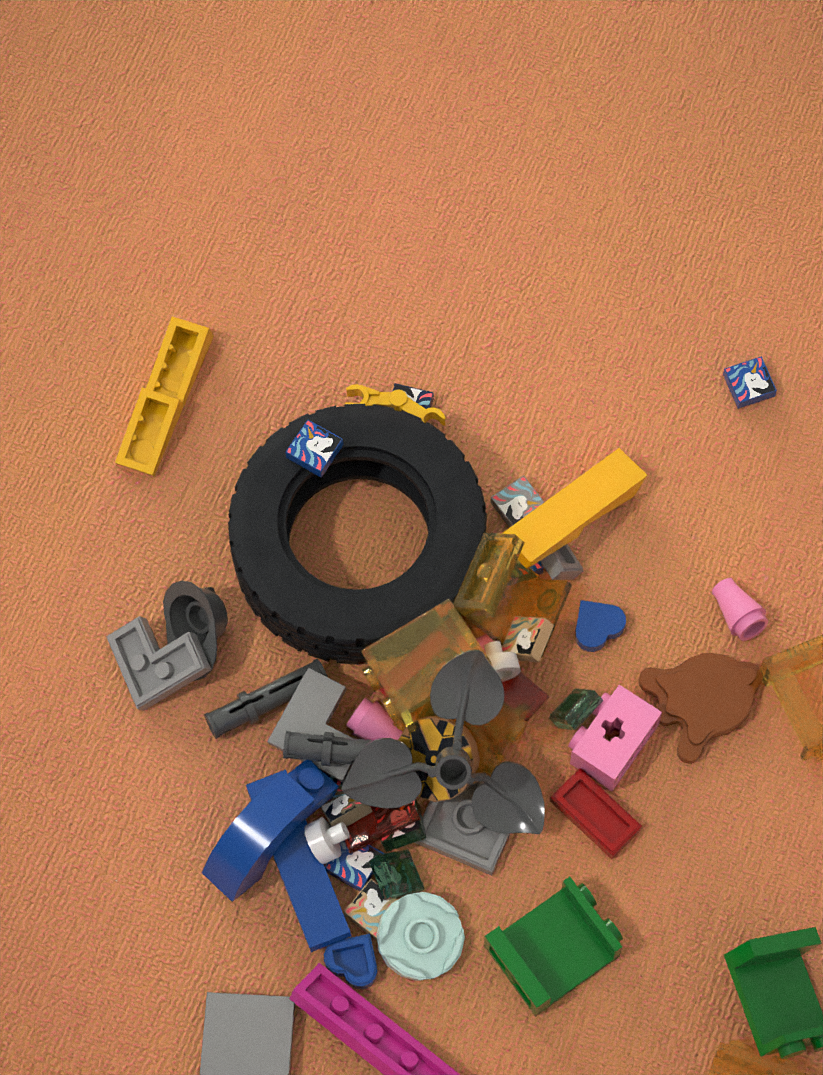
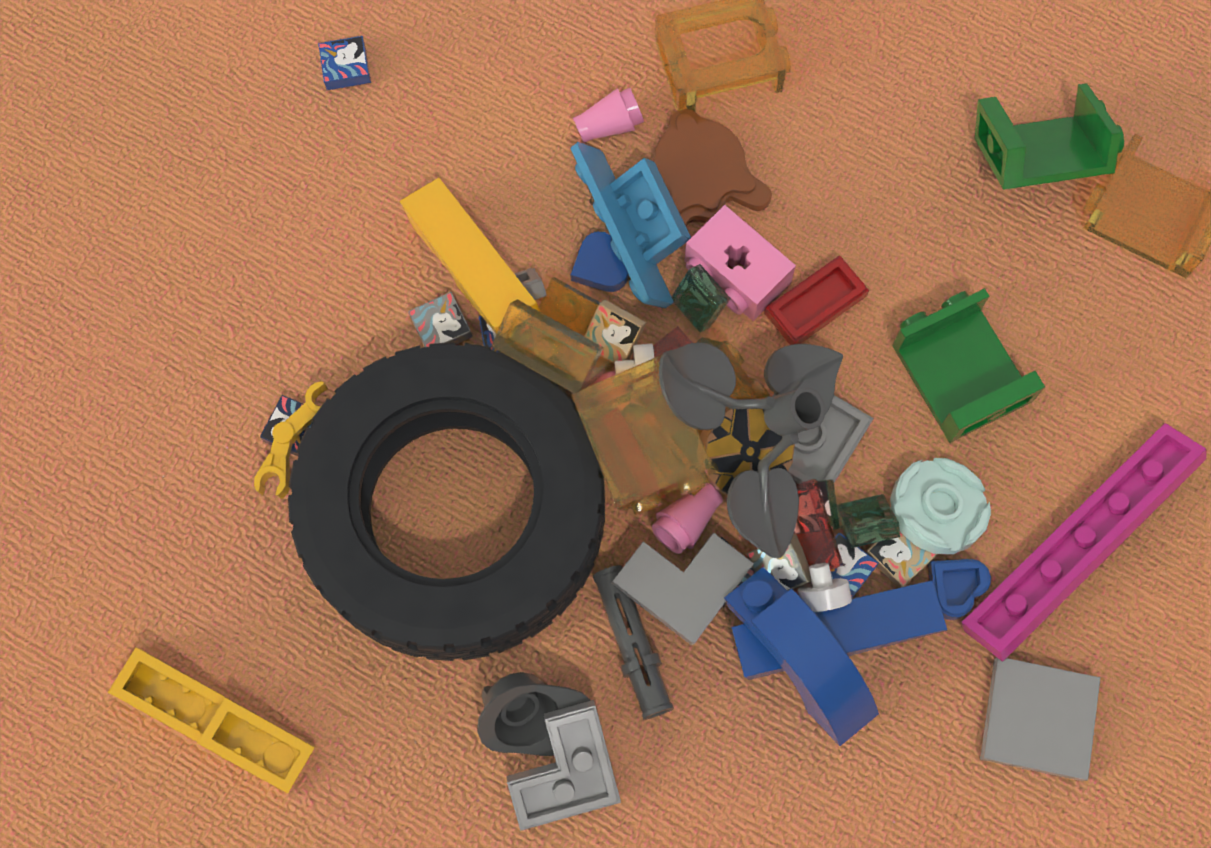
camera: 80 degrees left, 5 degrees up
dark grey pin [283,731,372,766] -> none
tile [285,419,344,478] -> none
none -> dark azure bracket [570,142,691,308]

